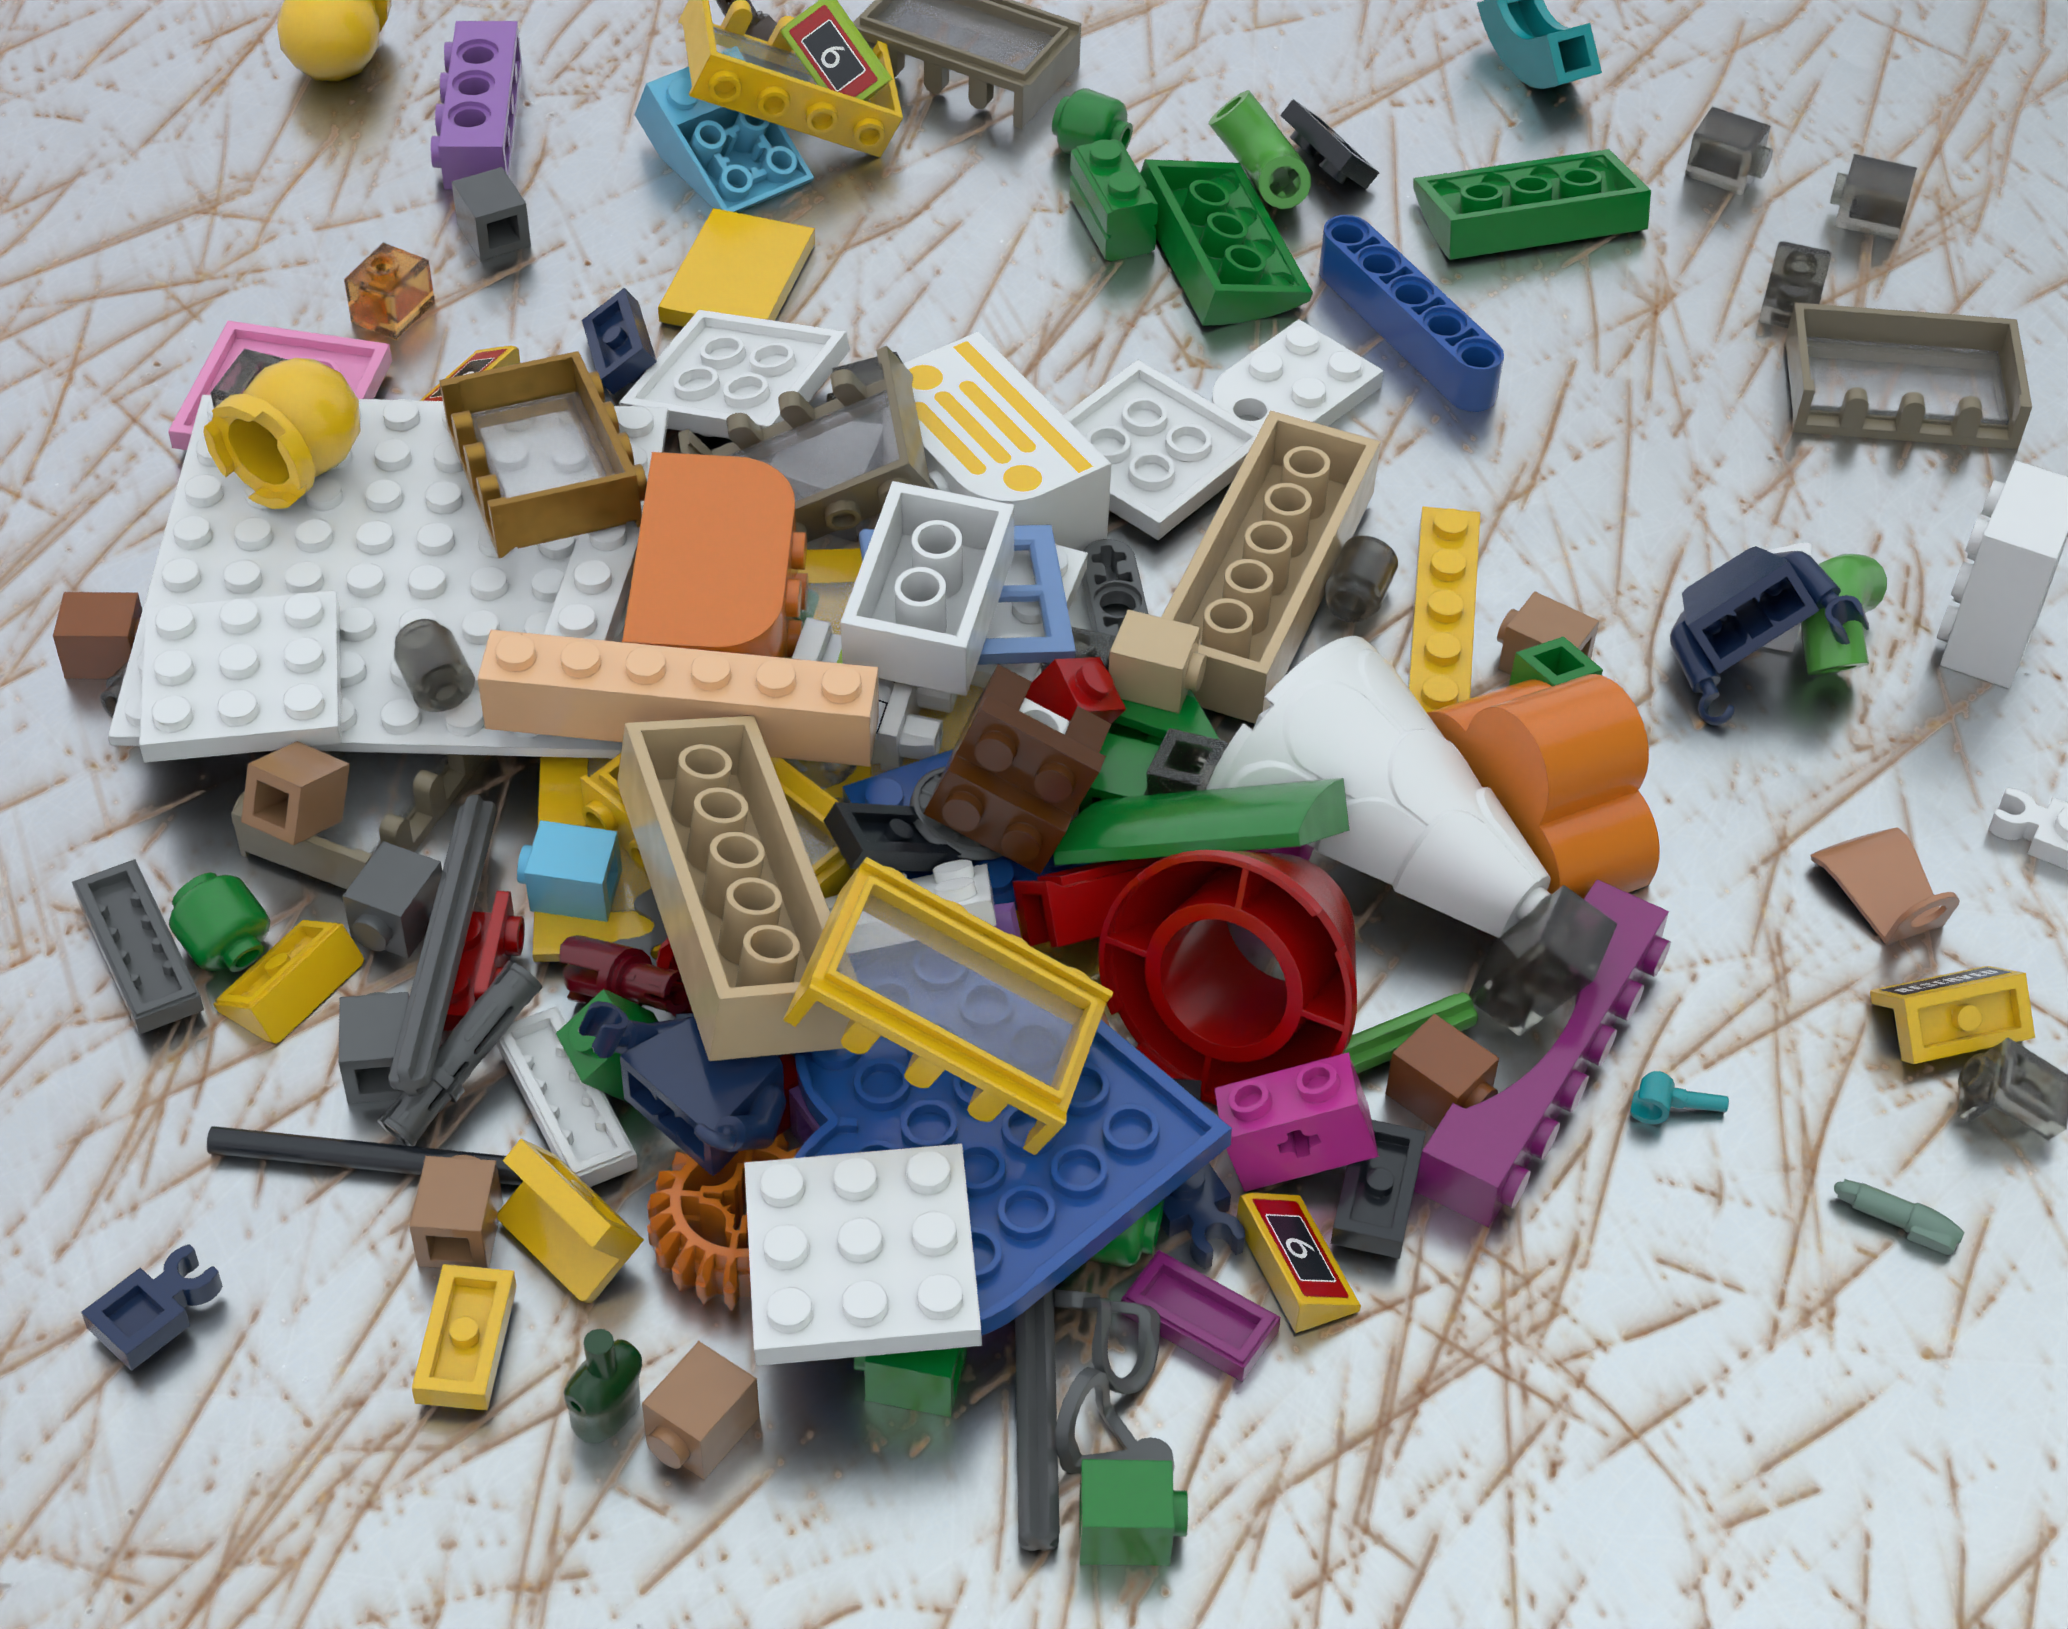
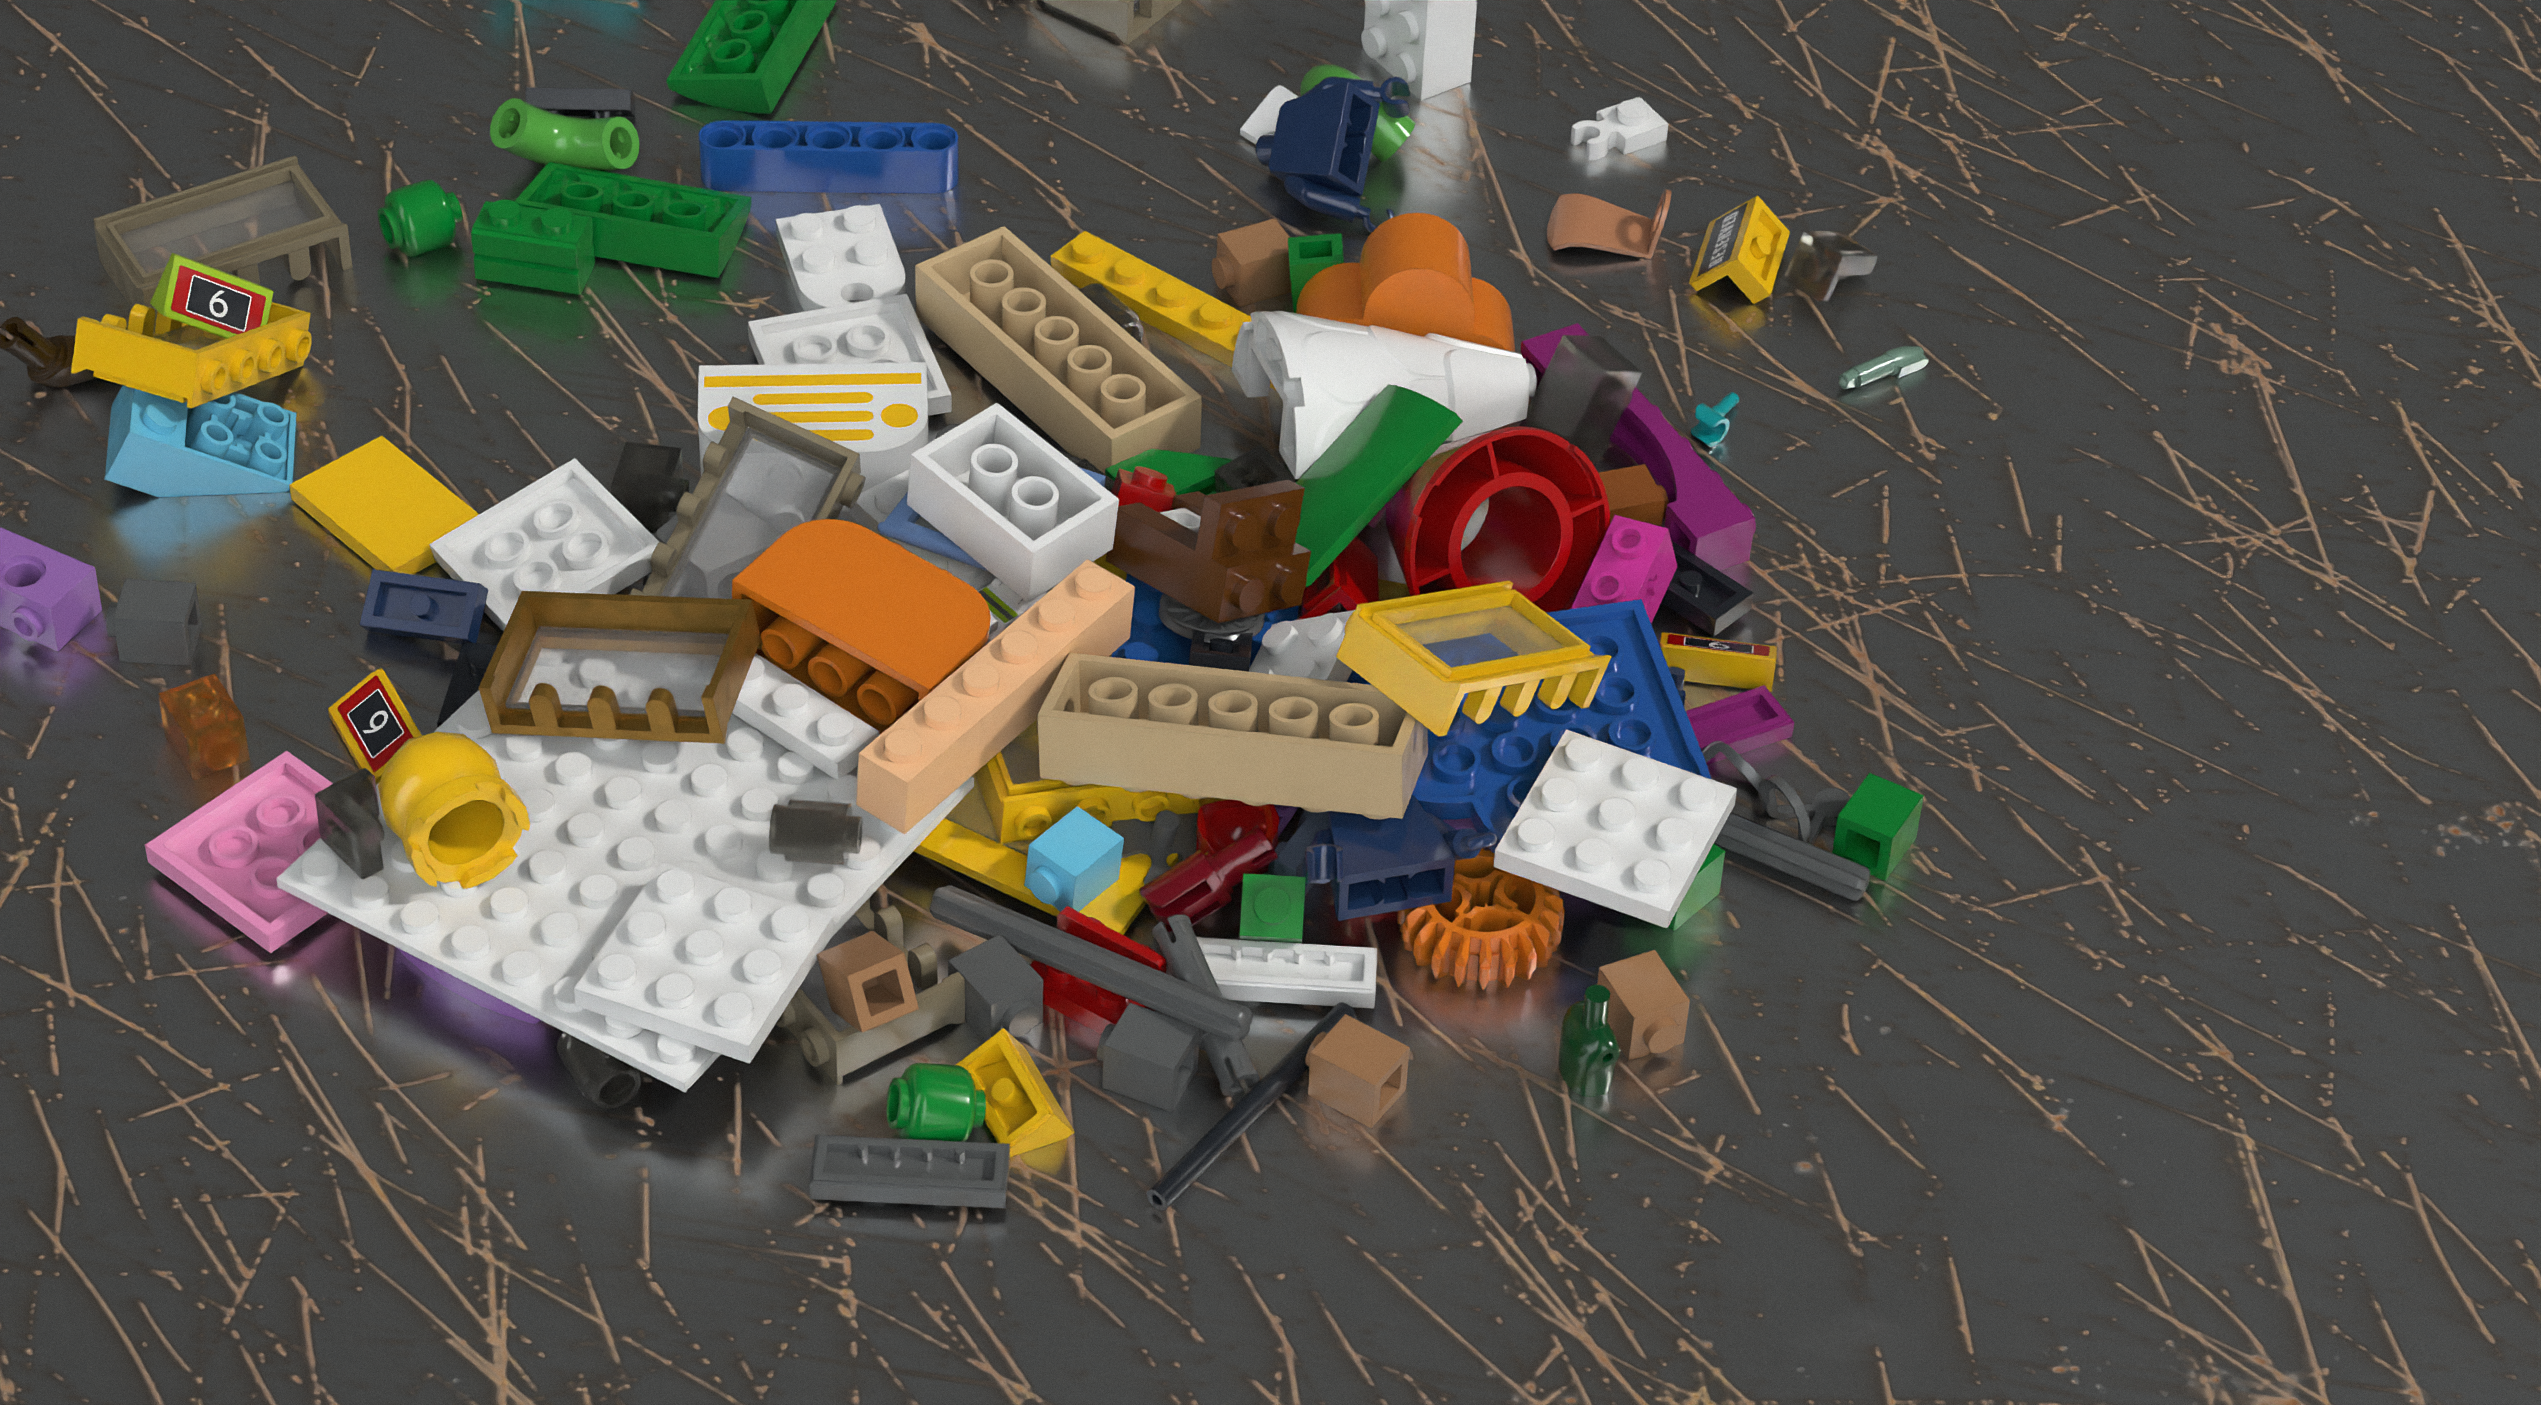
camera: 60 degrees left, 5 degrees down
dark orange brick [53,592,143,679] -> none
dark blue plate [81,1244,223,1371] -> none
yellow plate [411,1264,517,1411] -> none
yellow panel [497,1139,644,1304] -> none
tan brick [1109,610,1207,713] -> none

